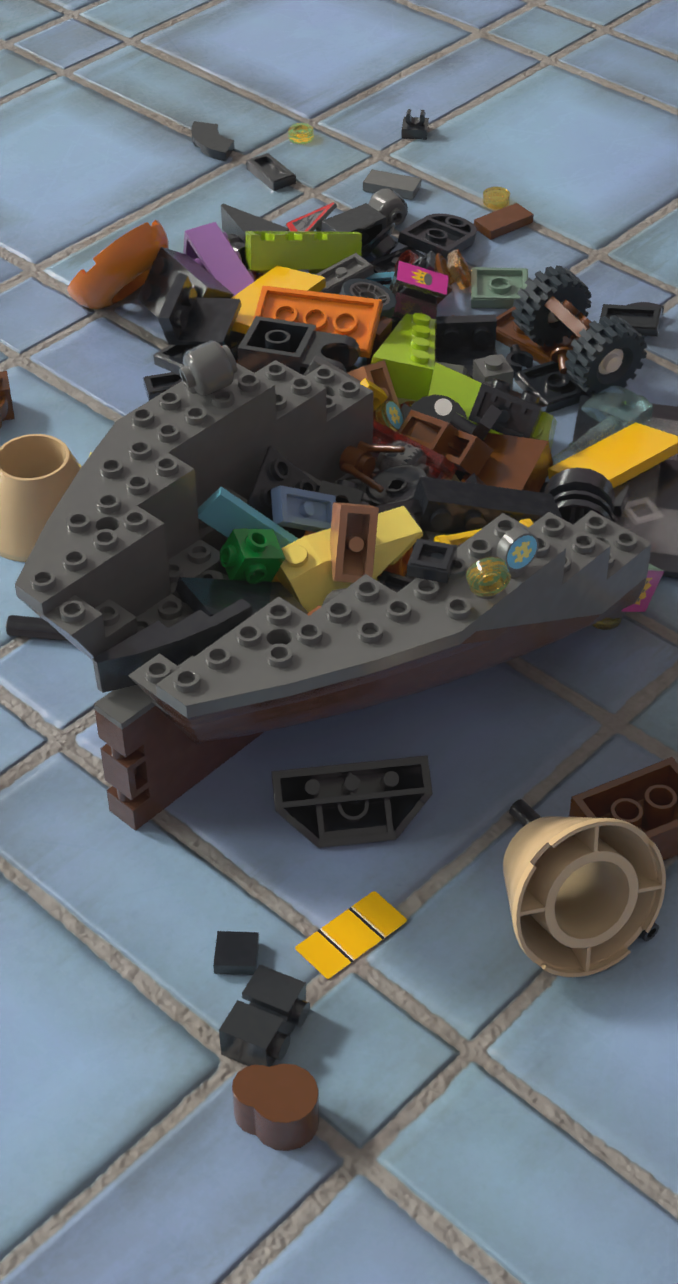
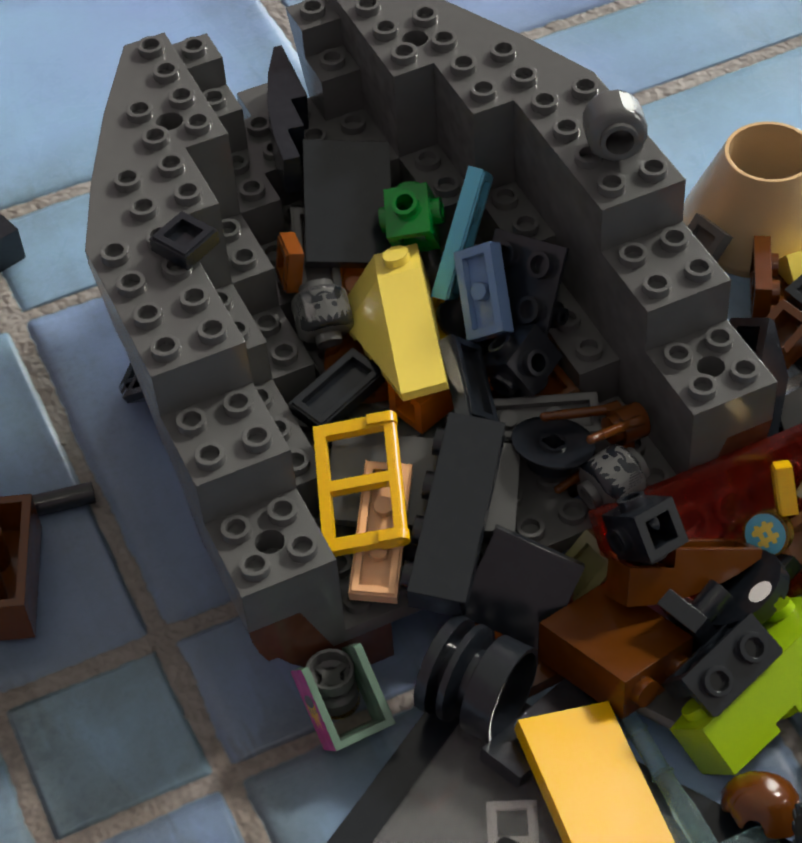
camera: 115 degrees right, 5 degrees up
black tile [213,931,259,975] -> none
yellow sticker [295,891,407,979] -> none
nougat slope [330,502,379,583] -> none
clear yellow tile [466,557,511,596] -> none
tile [497,527,539,571] -> none
none -> black brick [601,490,689,566]
none -> reddish brown hair [720,771,800,839]

